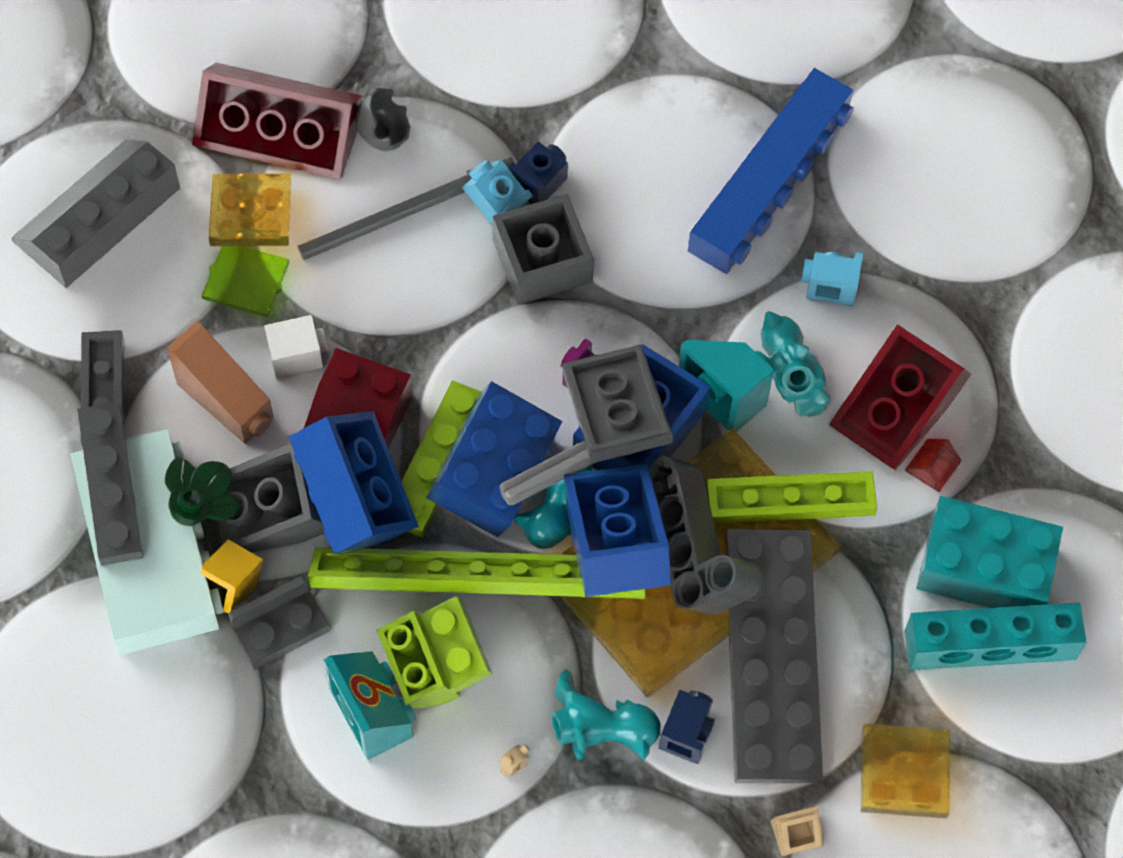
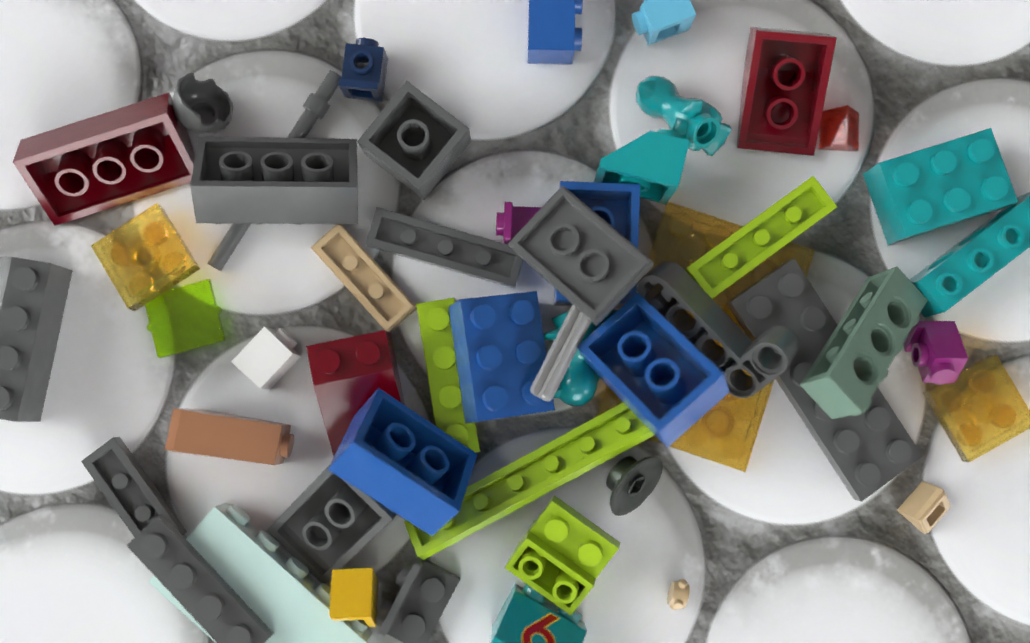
camera: 30 degrees left, 20 degrees up
dark green plate [164,457,242,526] -> none
medium azure brick [462,160,533,224] -> none
teal animal [551,669,661,761] -> none
dark blue brick [658,689,715,764] -> none
none -> dark grey slope [190,136,358,225]
none -> tan tile [310,224,417,333]
none -> dark grey plate [365,207,523,289]
none -> pearl dark grey piece [606,456,663,516]
none -> sand green brick [800,266,927,419]
none -> magenta brick [904,321,969,384]

